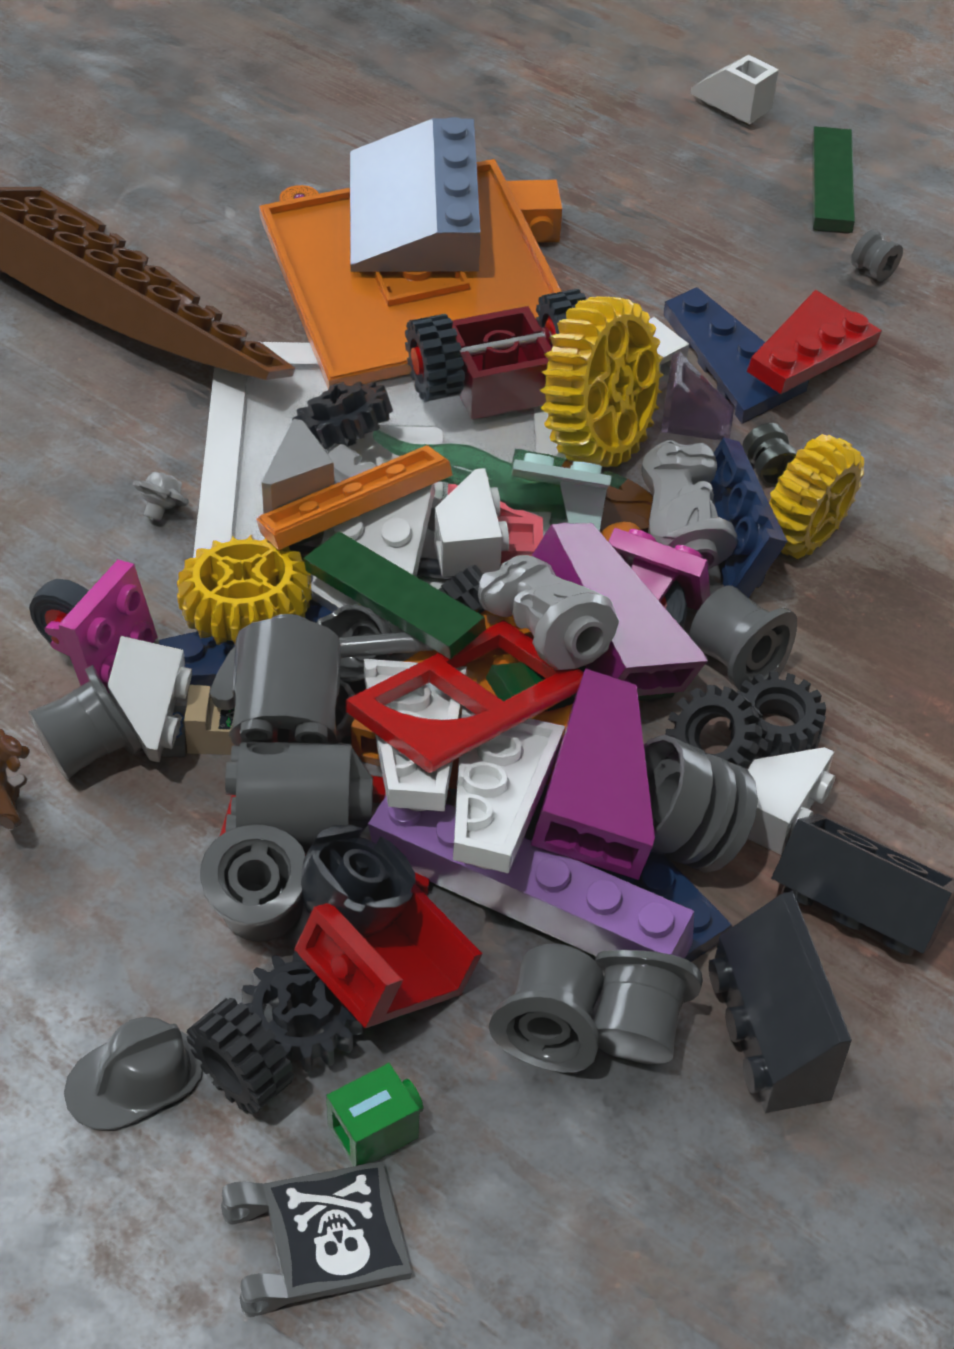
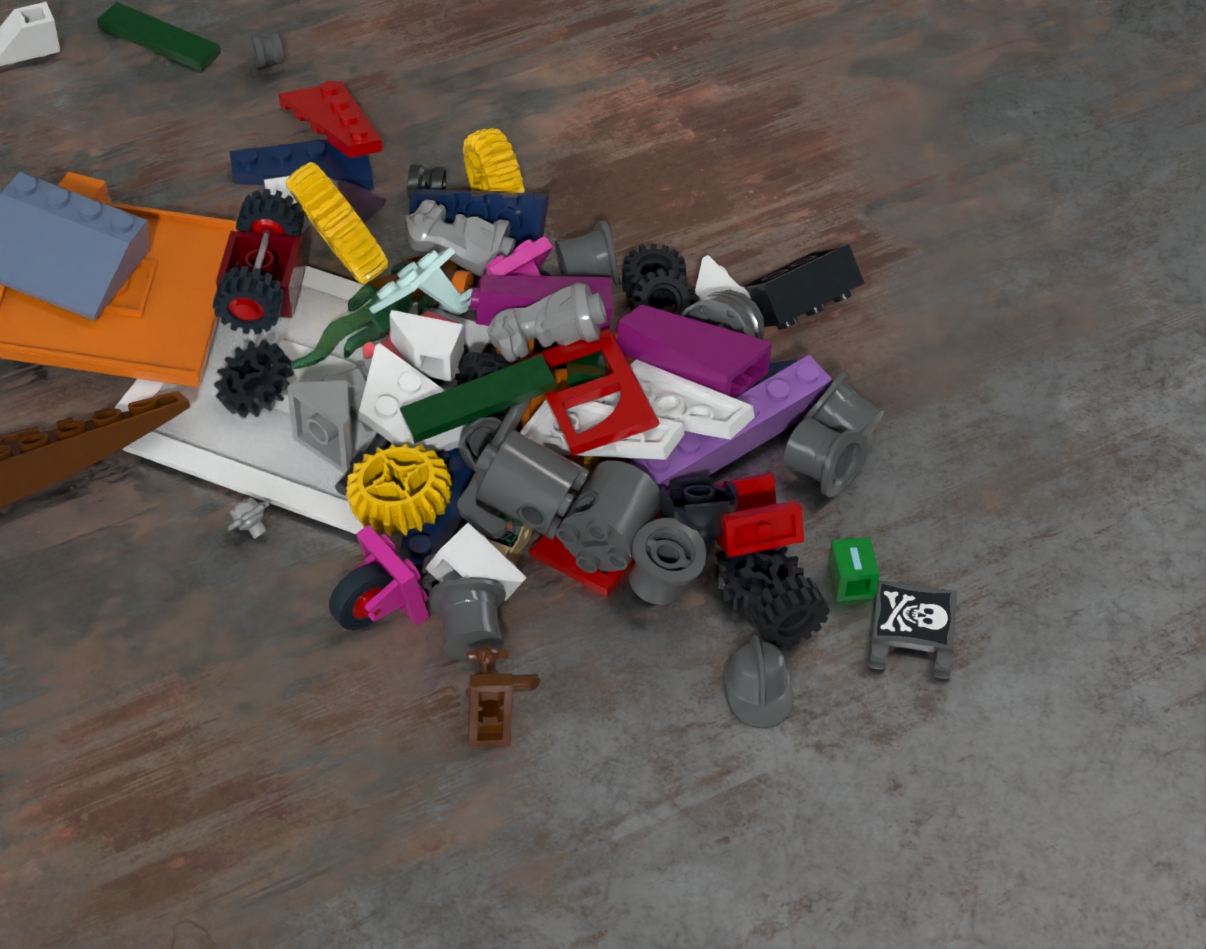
camera: 65 degrees left, 0 degrees up
orange tile [256,445,453,550] -> none
black slope [708,892,852,1113] -> none

